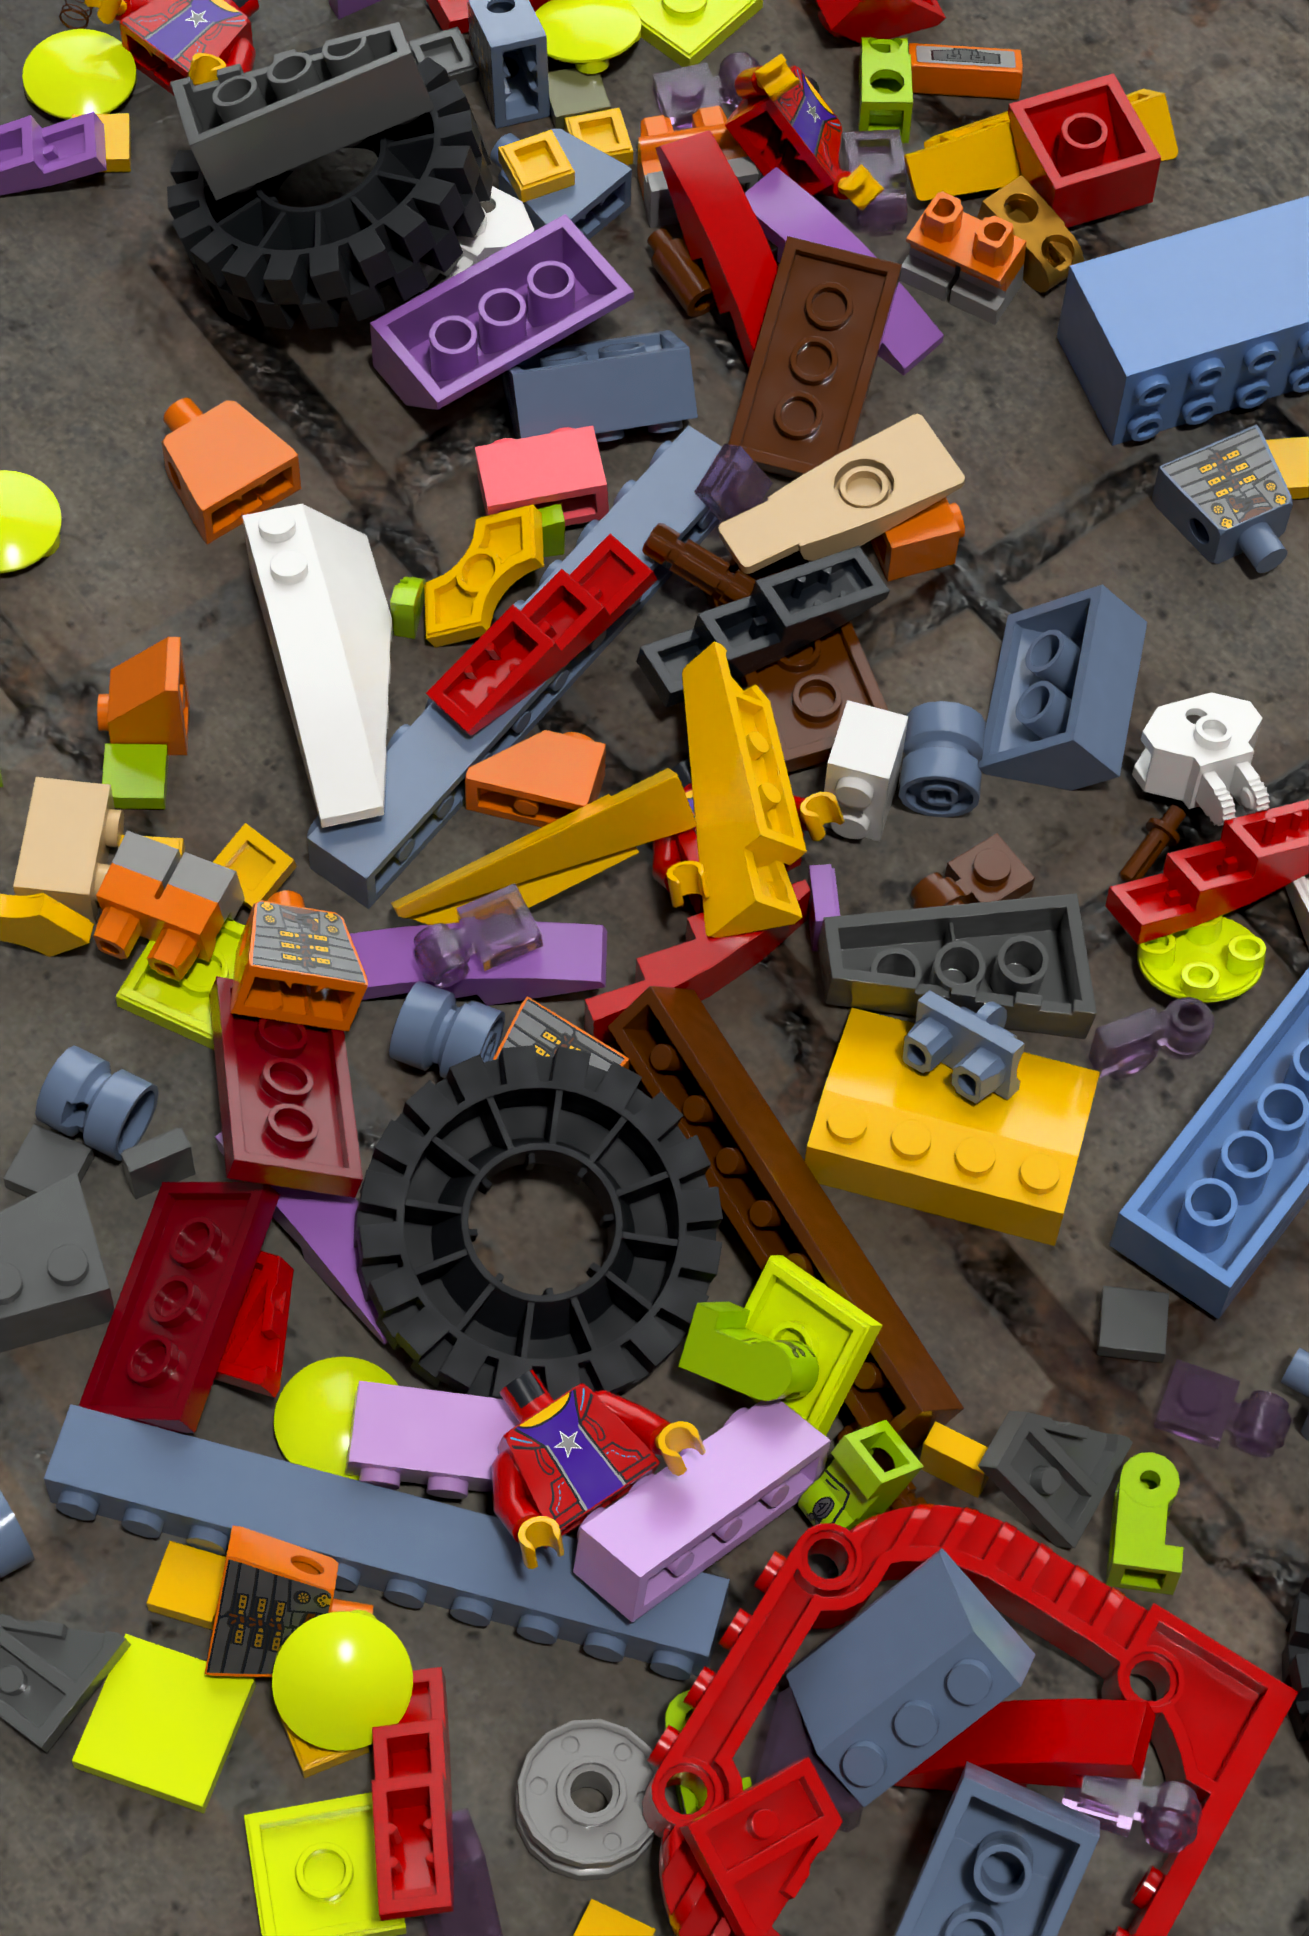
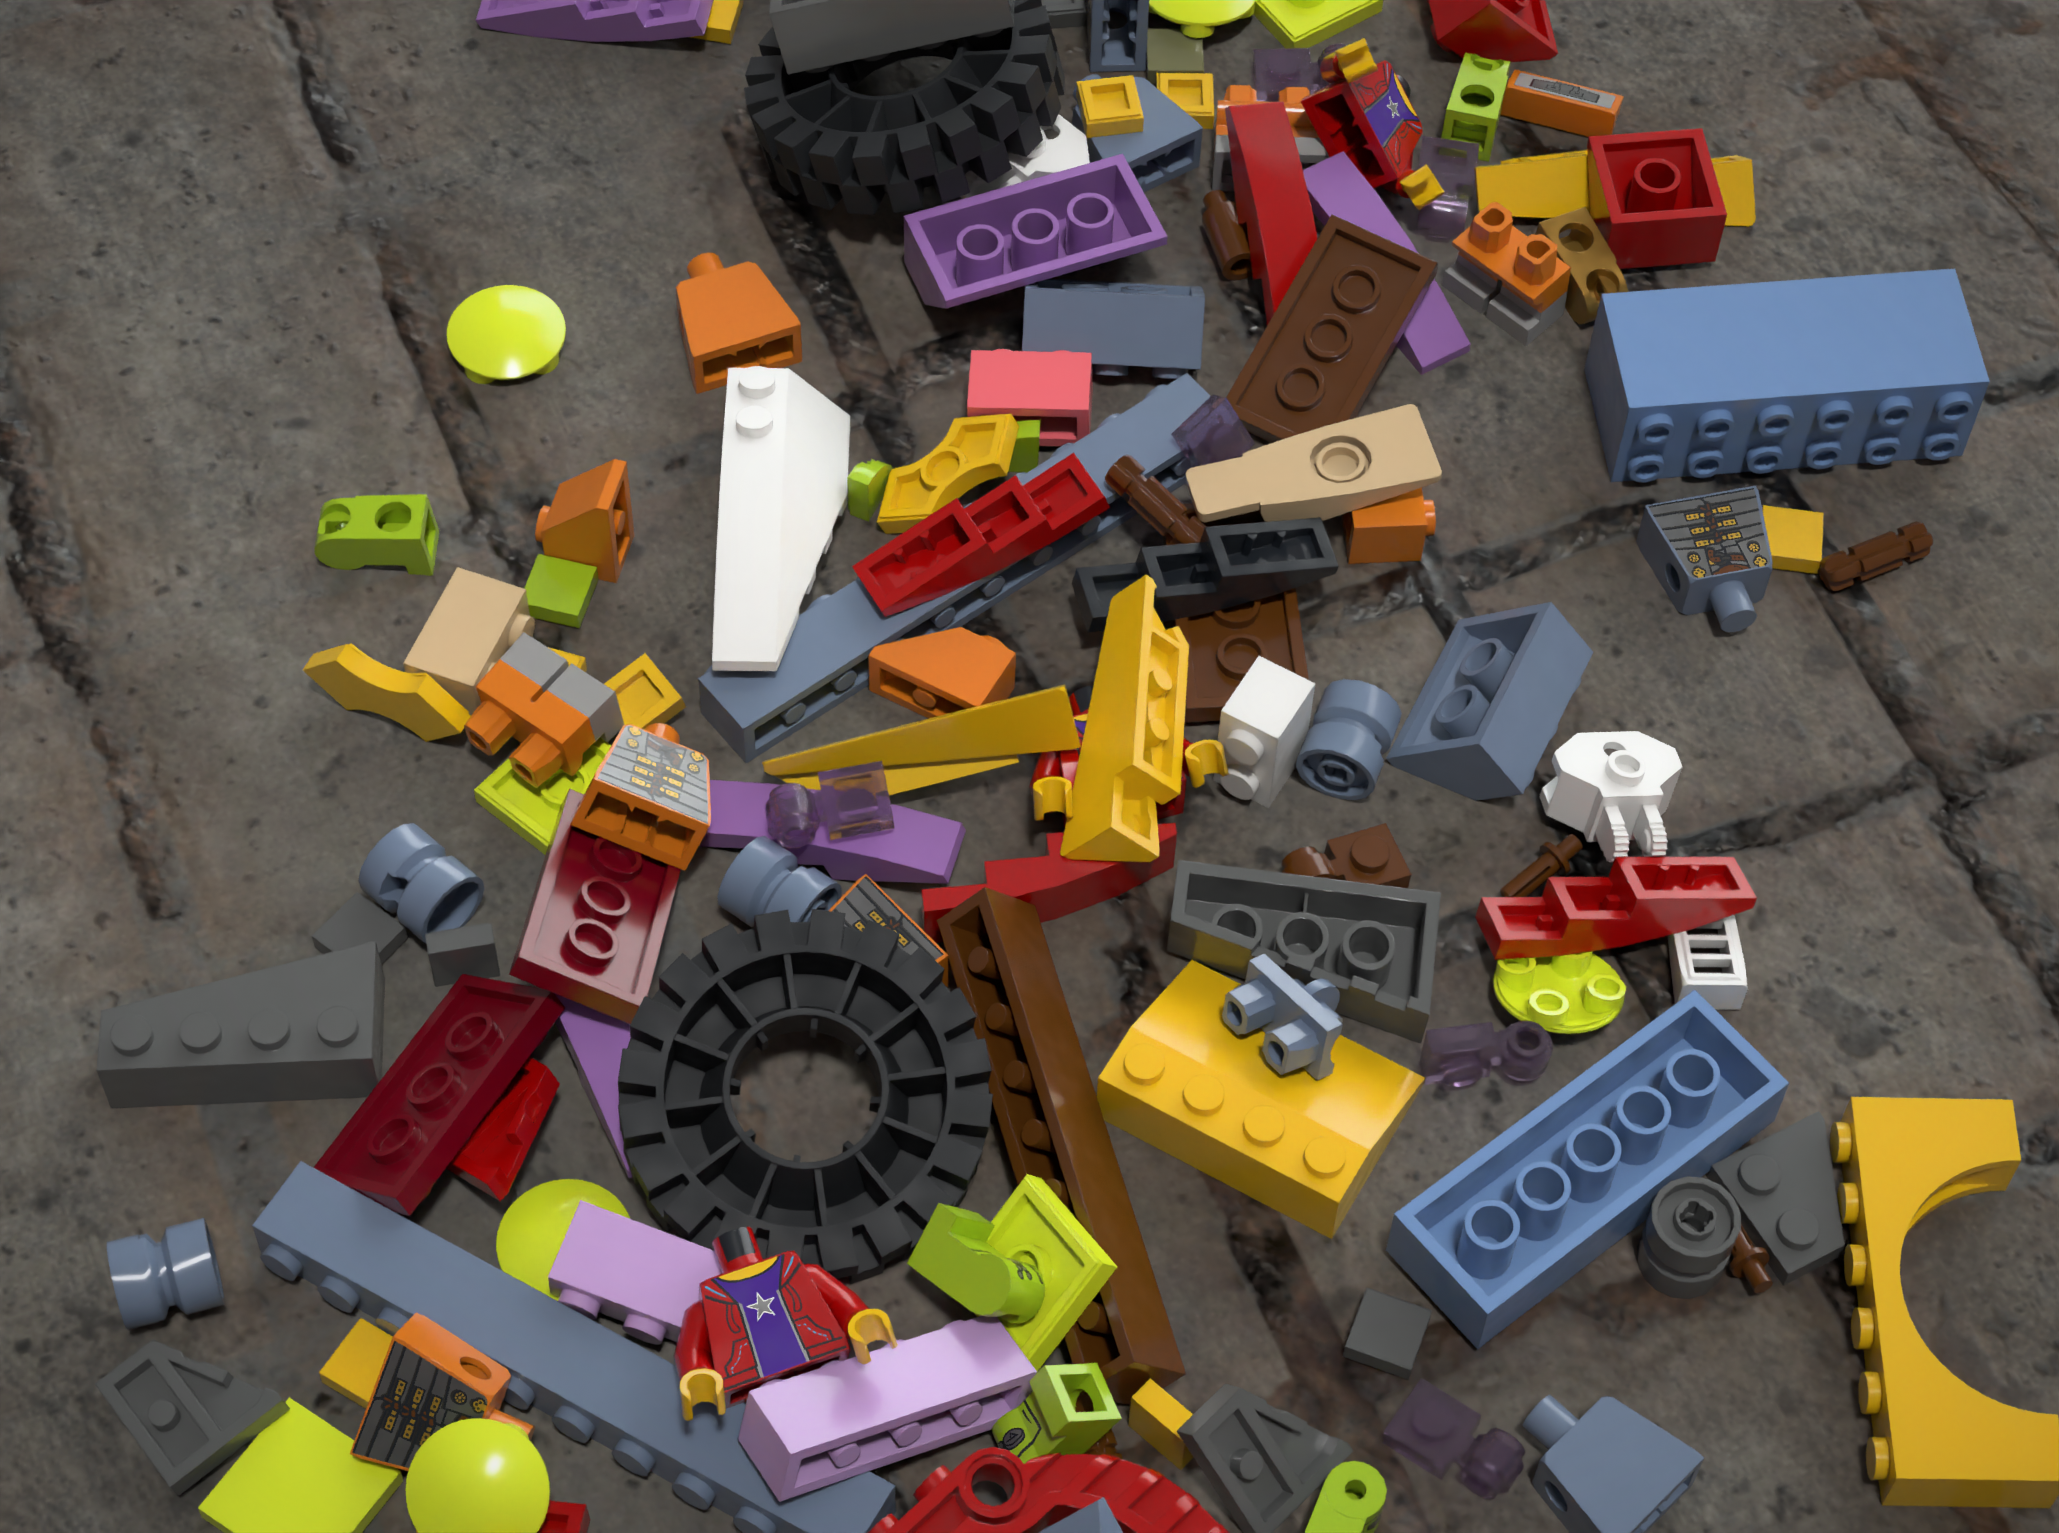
camera: 15 degrees right, 5 degrees down
medium lavender tile [807,864,840,951] -> none

